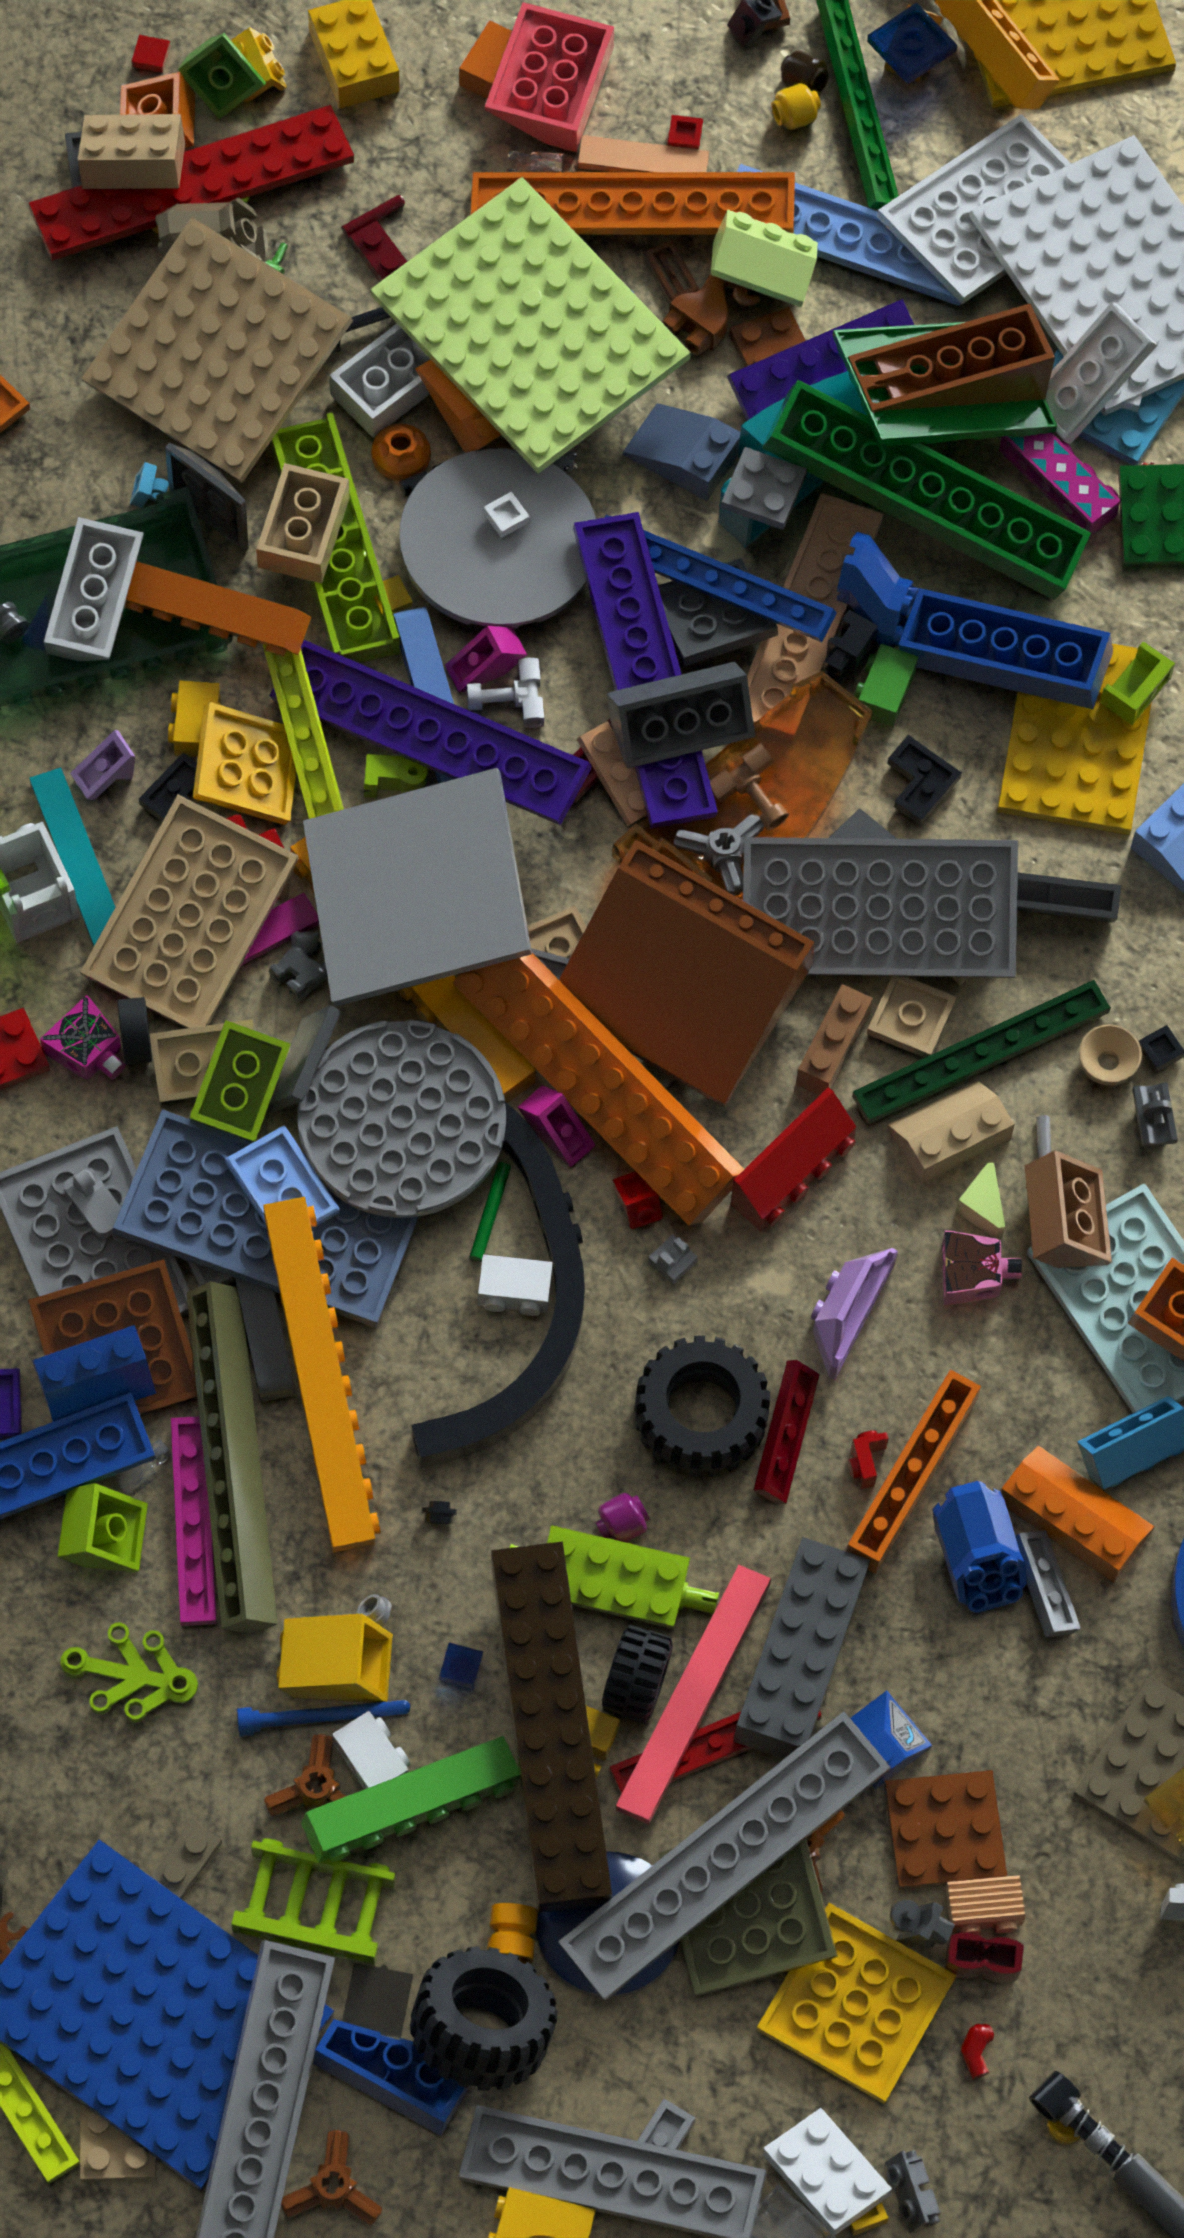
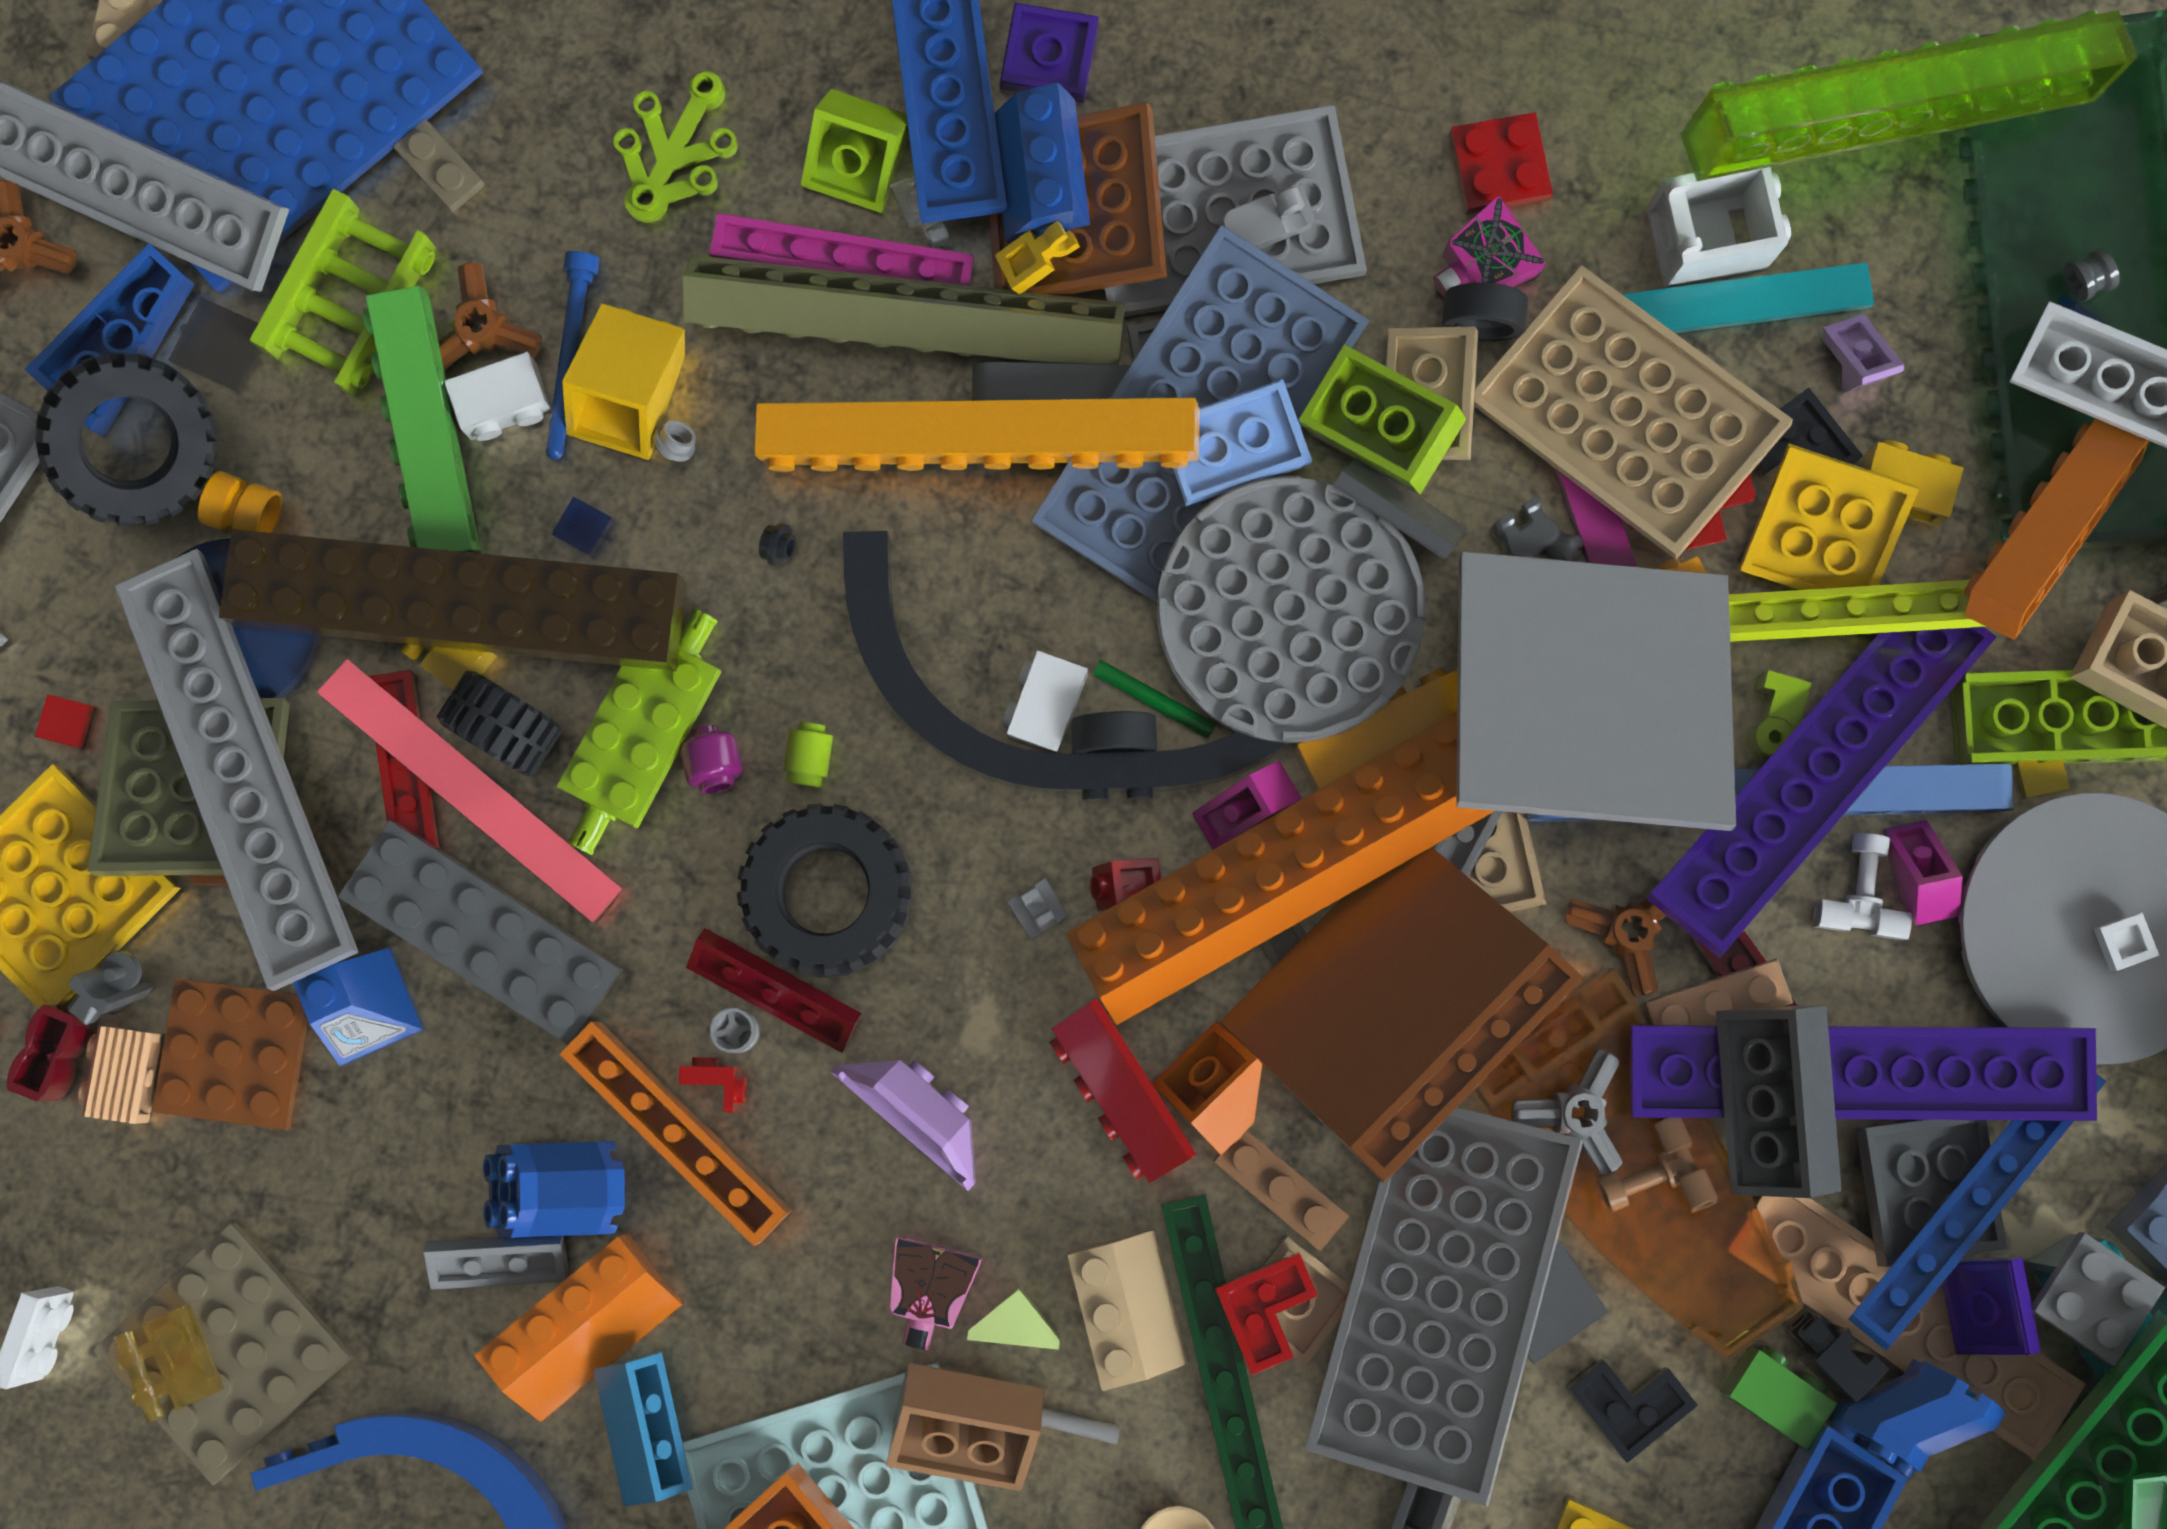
camera: 110 degrees right, 15 degrees up
none -> red tile [35,694,95,749]
none -> light grey wheel [710,1008,760,1053]
none -> lime brick [783,722,833,788]
none -> yellow plate [995,221,1080,295]
none -> black tyre [1071,711,1157,754]
none -> orange slope [1152,1021,1262,1155]
none -> red plate [1215,1252,1318,1376]
none -> dark orange bush [1564,894,1666,997]
none -> dark purple tile [1942,1257,2041,1355]

